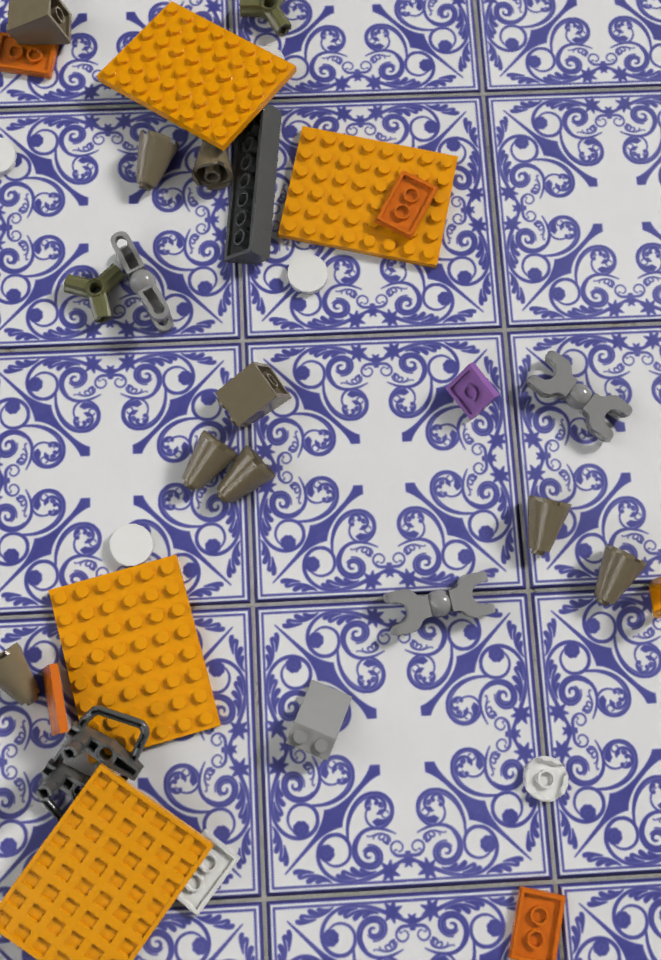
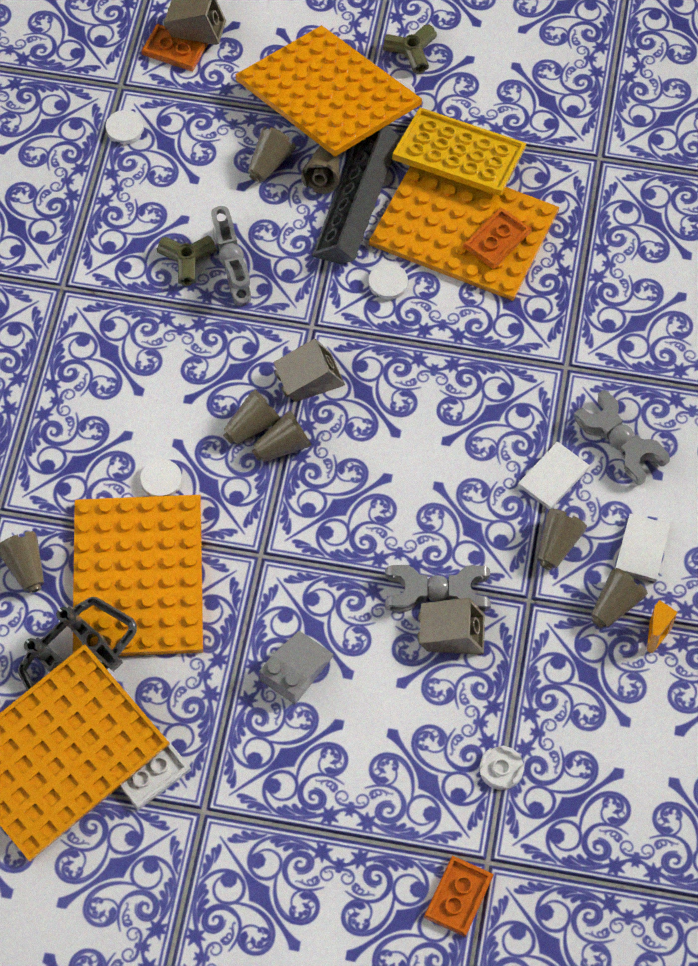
camera: 20 degrees right, 15 degrees down
orange tile [42,663,69,736] -> none
medium lavender tile [446,362,500,420] -> none
none -> yellow plate [392,107,527,197]
none -> dark tan slope [417,597,485,654]
none -> white tile [518,441,590,509]
none -> white tile [615,514,671,582]

